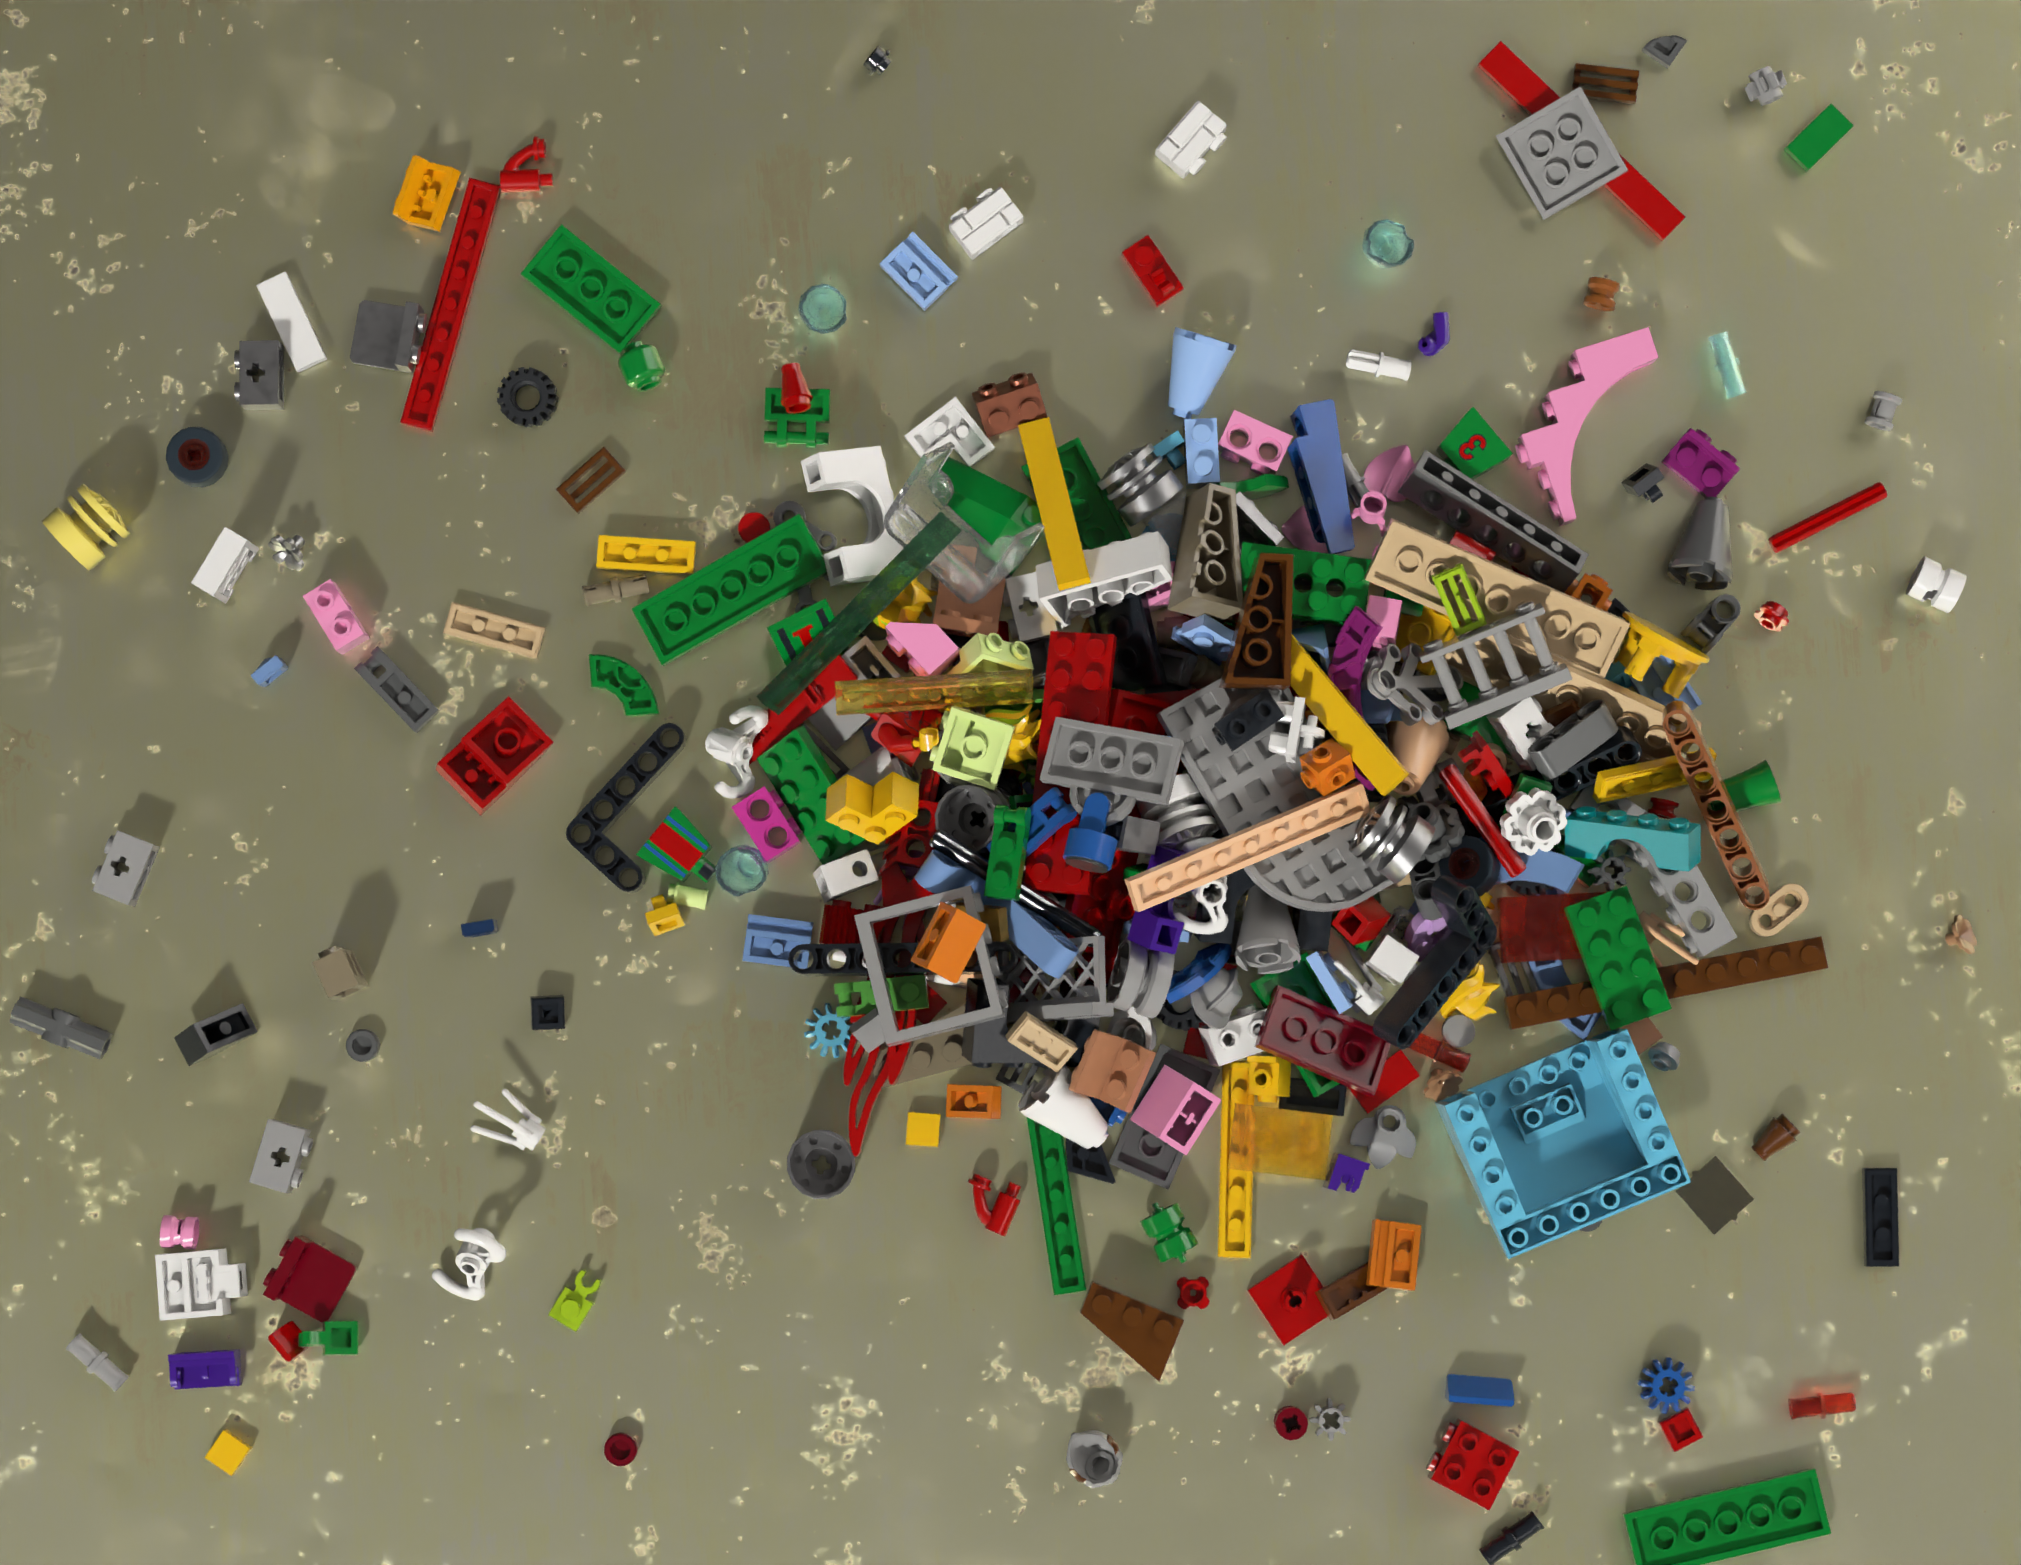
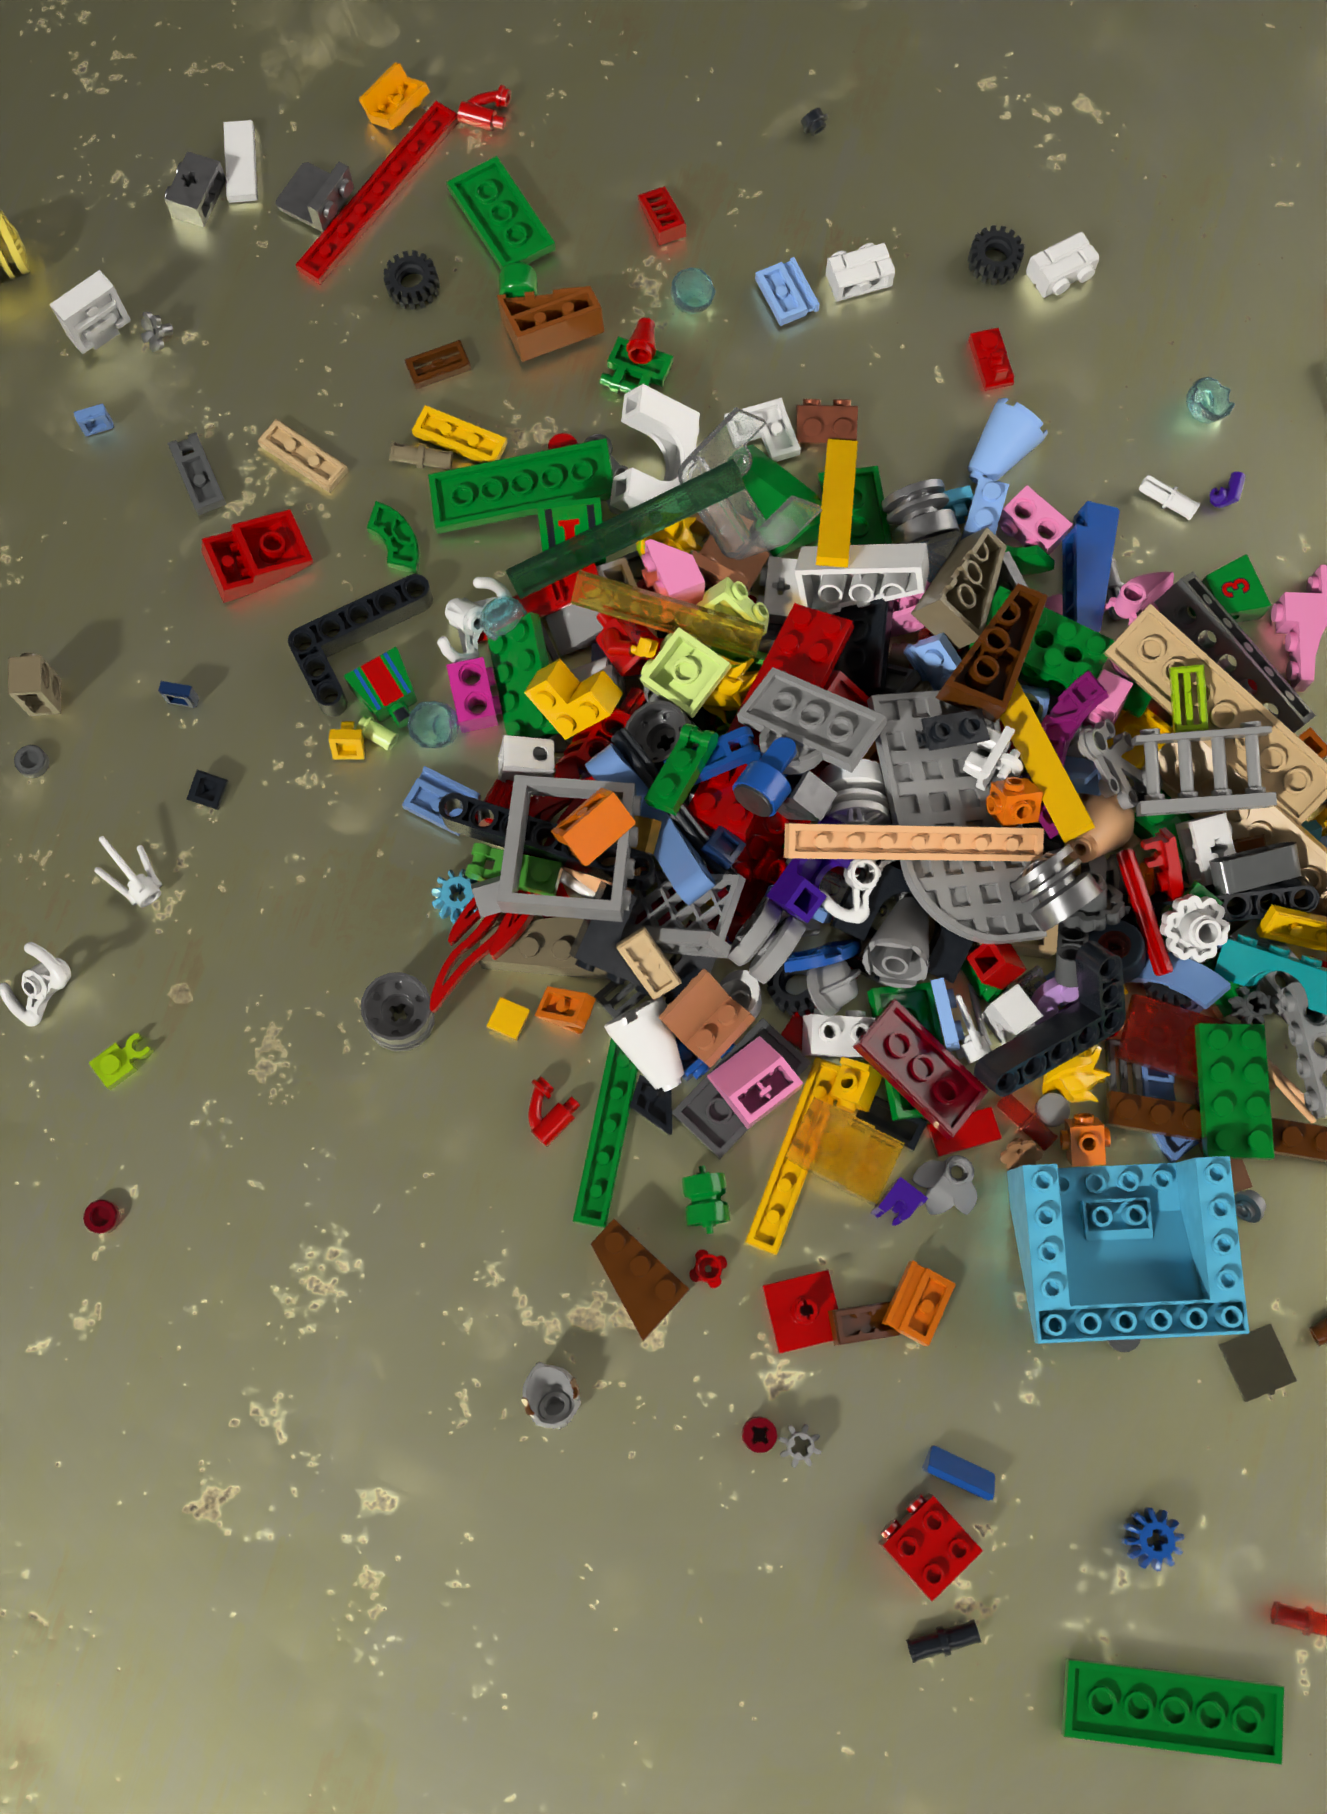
camera: 20 degrees right, 10 degrees down
black wheel [166,427,228,488] -> none
bright pink brick [303,579,370,655] -> none
red tile [1658,1407,1703,1452] -> none
none -> clear light blue hair [480,596,527,641]
none -> dark orange wedge [496,286,604,362]
none -> red slope [638,186,686,246]
none -> dark blue tile [701,826,747,871]
none -> black tyre [968,225,1024,285]
none -> orange brick [1060,1113,1111,1167]

